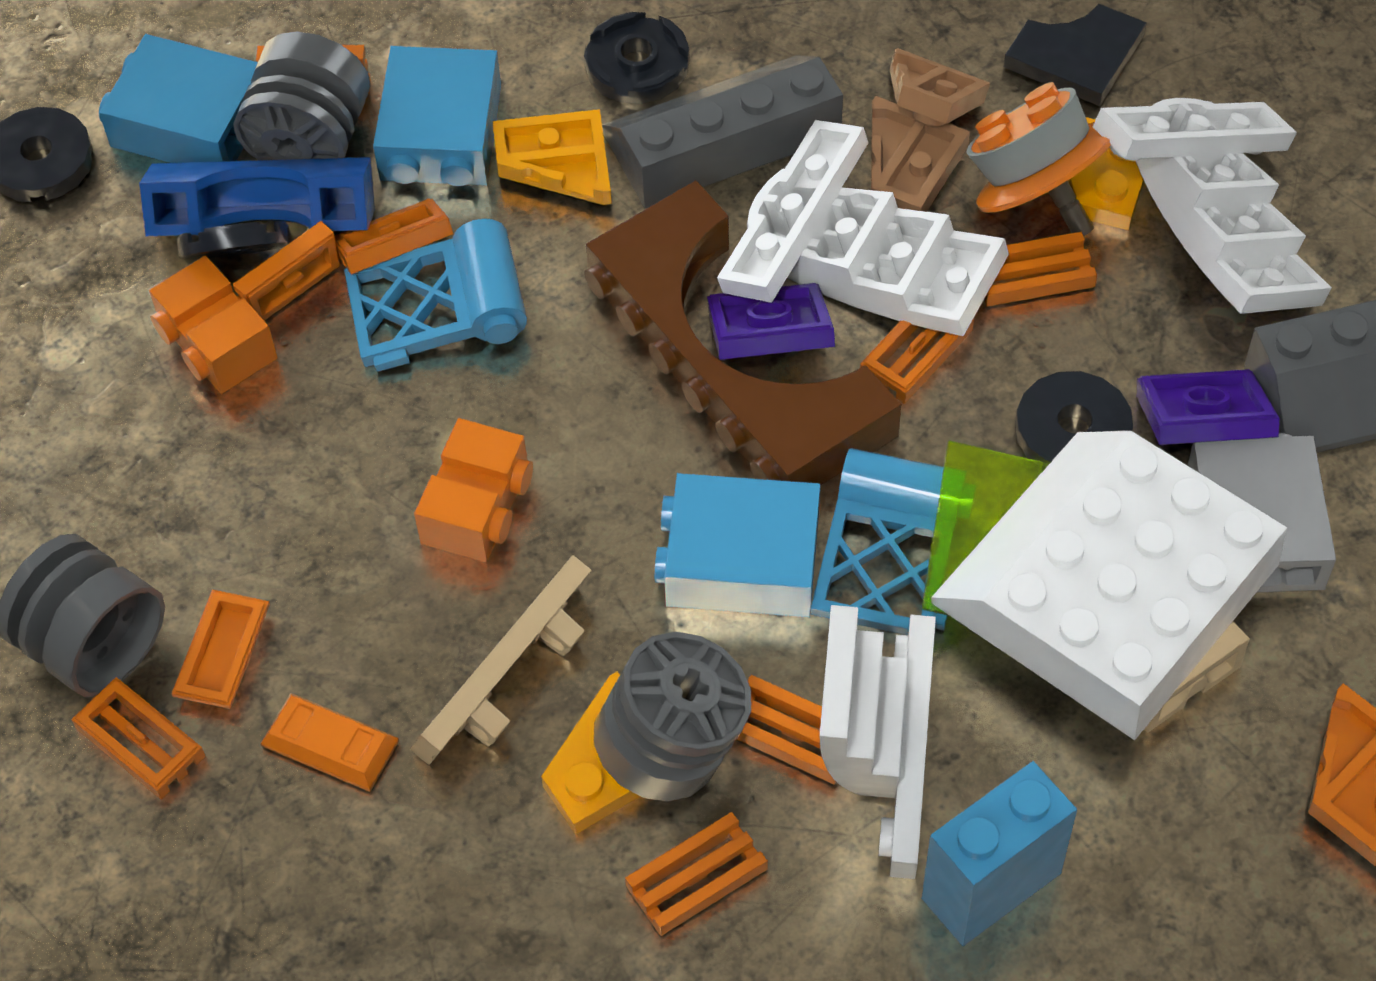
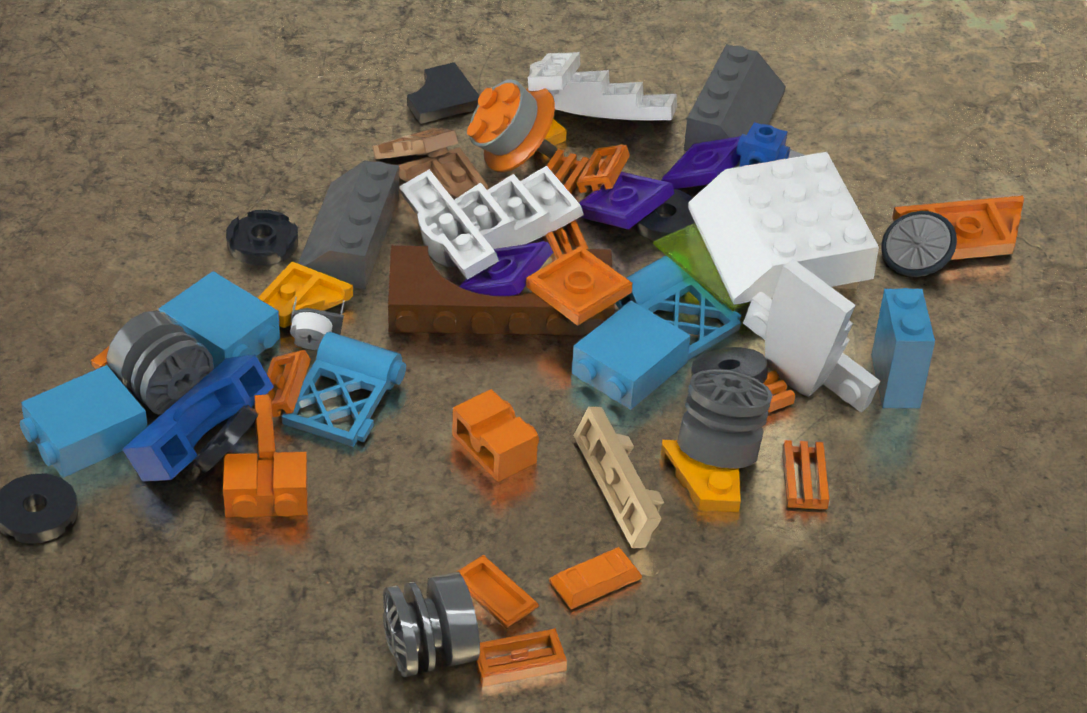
camera: 60 degrees left, 15 degrees down
none -> white piece [290,297,345,350]
none -> orange tile [526,246,633,326]
none -> orange tile [576,144,630,193]
none -> dark purple tile [579,172,675,229]
none -> black tile [691,347,768,383]
none -> blue brick [736,122,790,167]
none -> light grey wheel [881,211,957,277]

